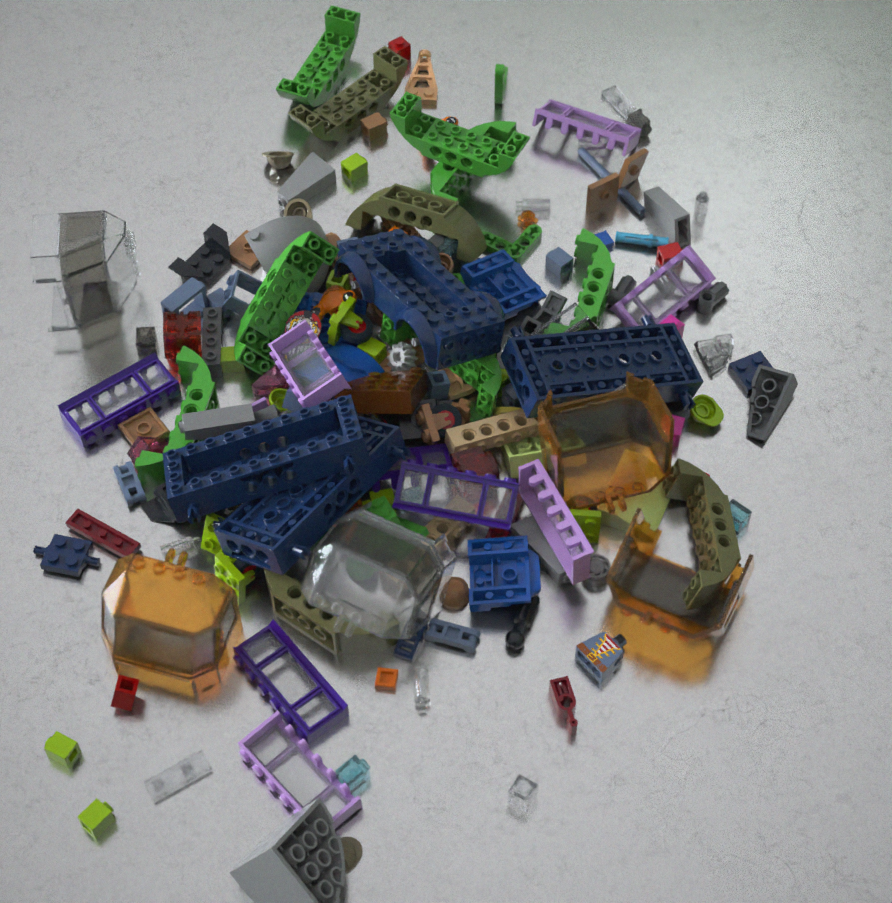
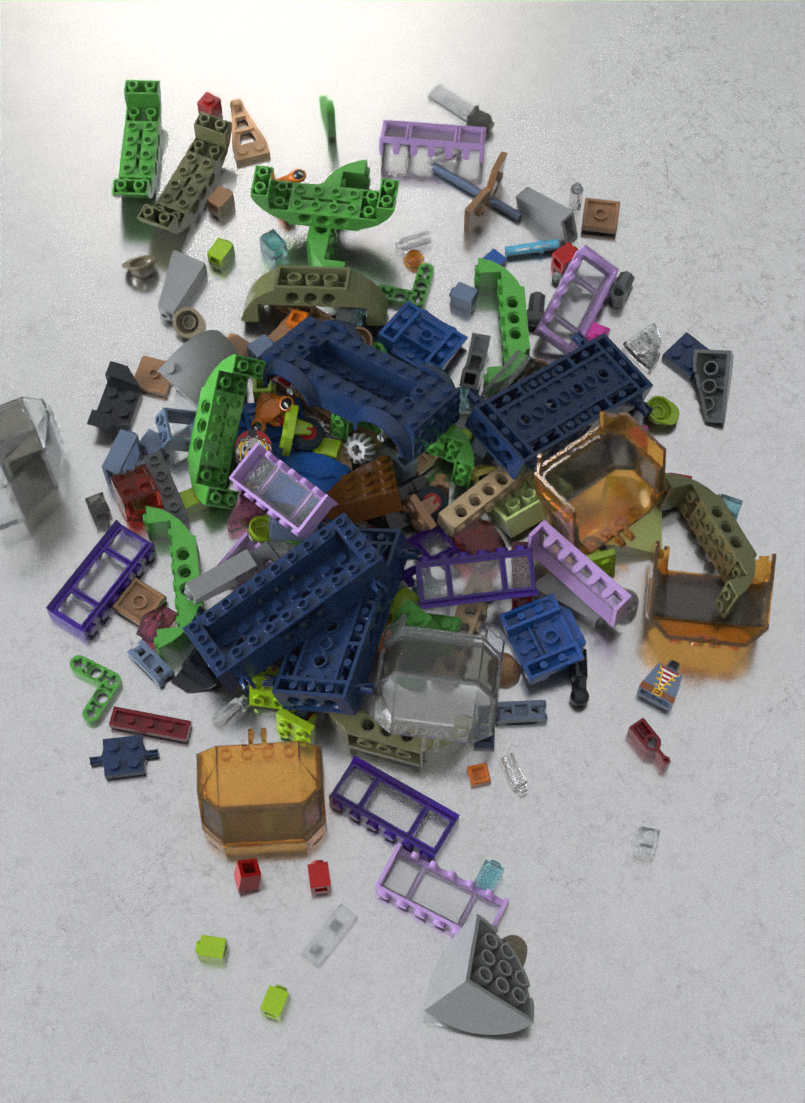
camera: 20 degrees left, 10 degrees up
none -> bright green beam [70,655,122,725]
none -> clear light blue brick [259,229,287,262]
none -> red brick [307,860,332,894]
none -> medium nougat plate [581,198,620,234]

